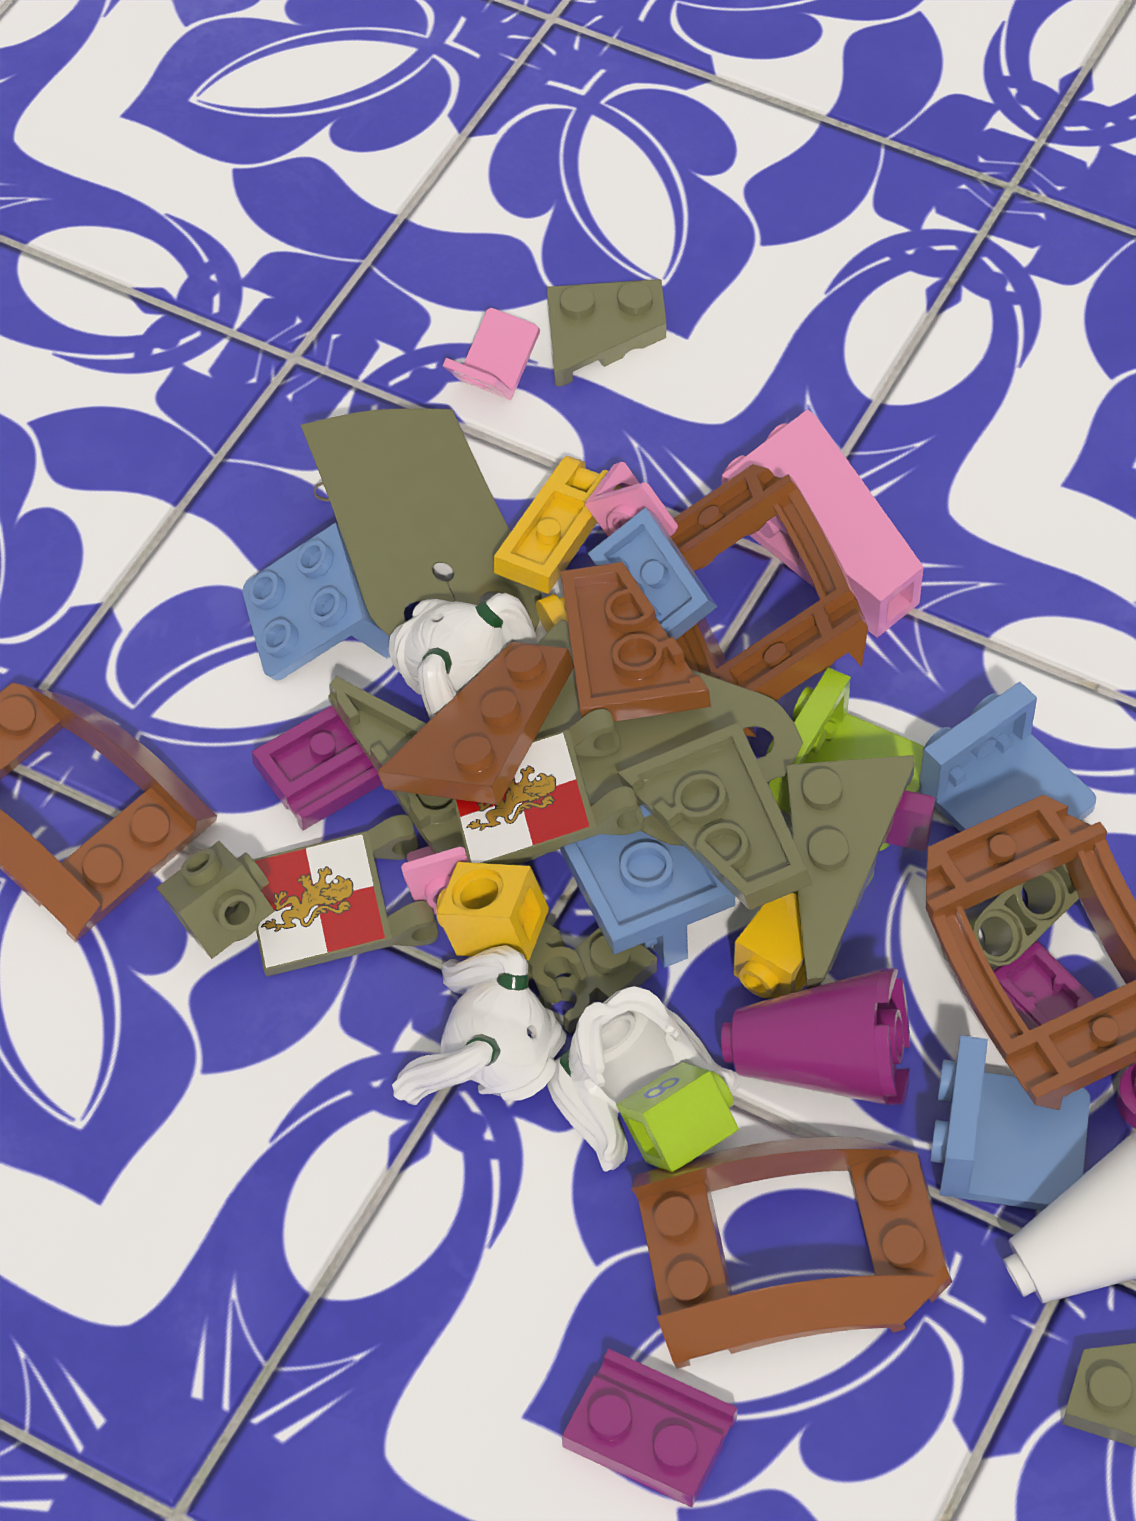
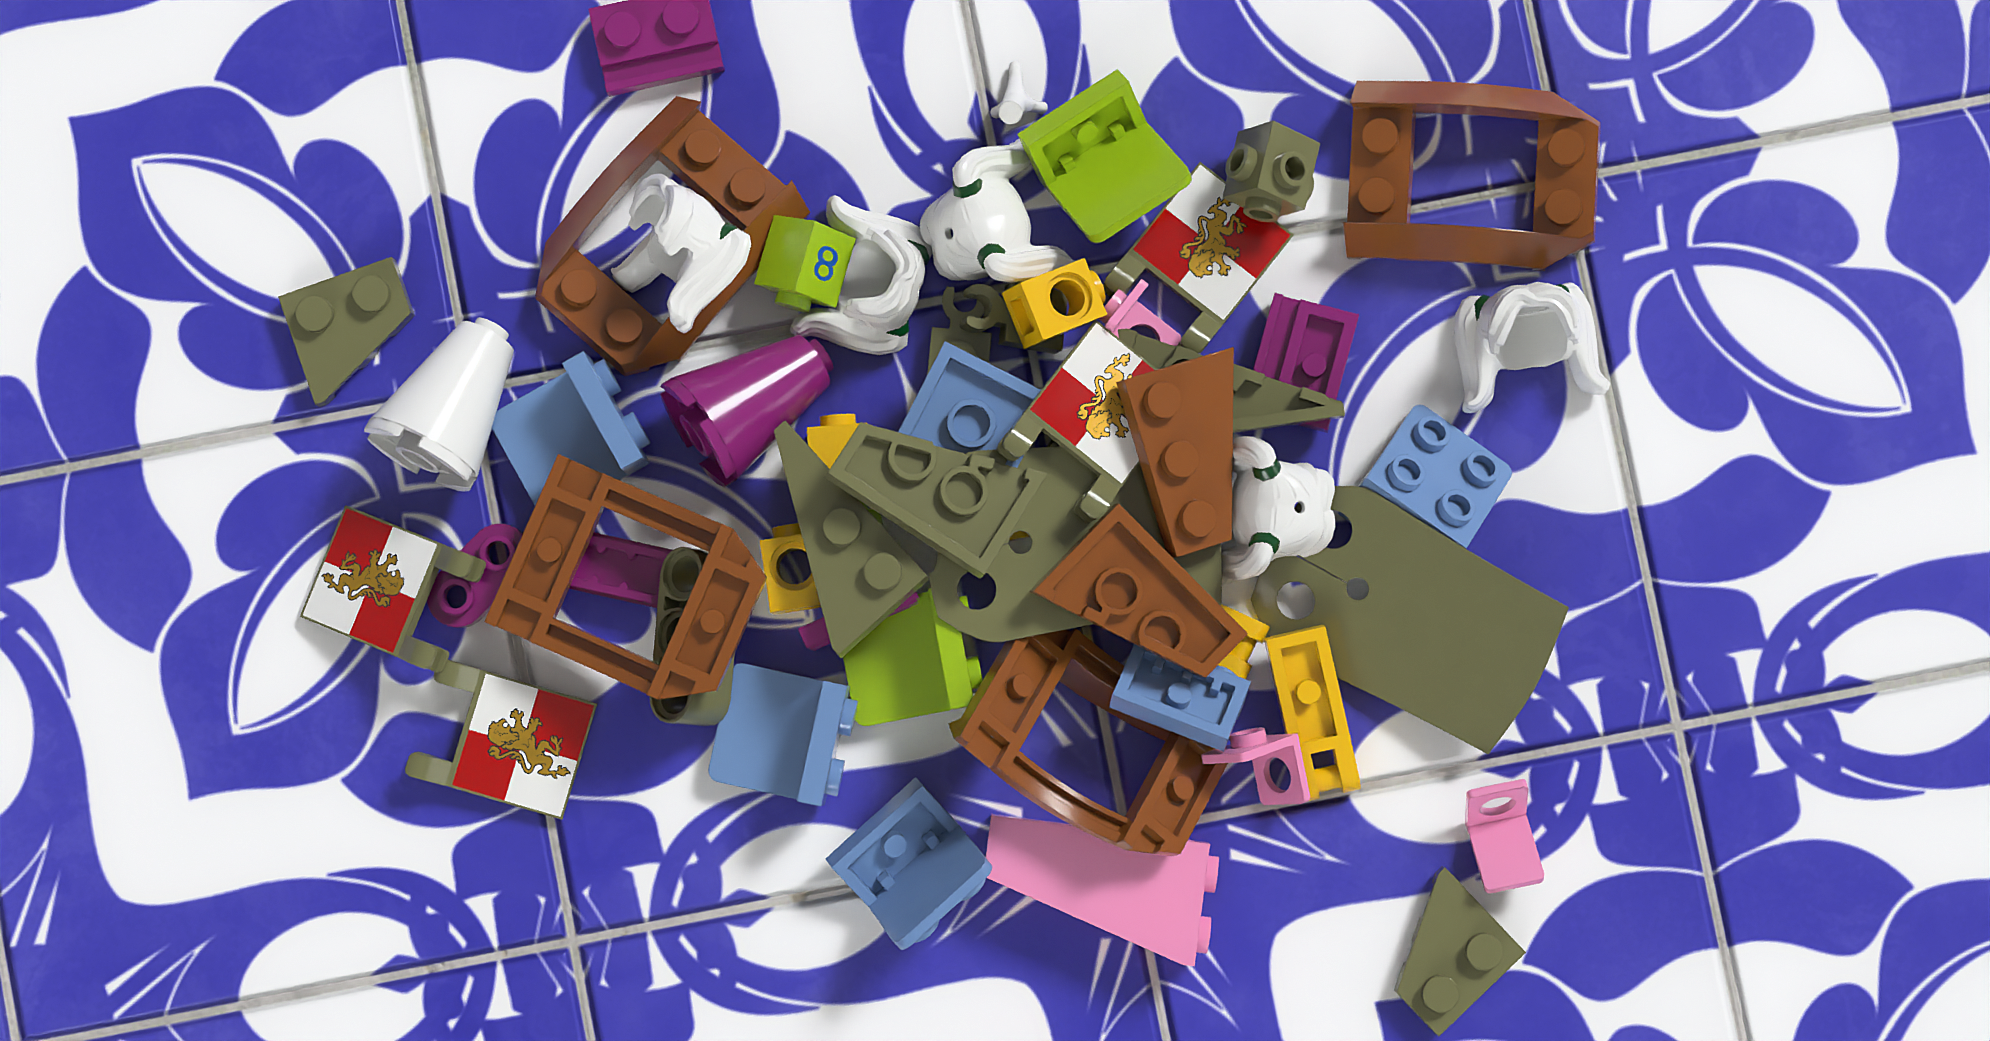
camera: 140 degrees right, 30 degrees up
none -> white hair [611,173,751,333]
none -> yellow brick [760,523,821,615]
none -> medium blue bracket [825,777,992,950]
none -> white bar [990,61,1048,124]
none -> lime bracket [1017,69,1192,243]
none -> white hair [1454,282,1610,413]

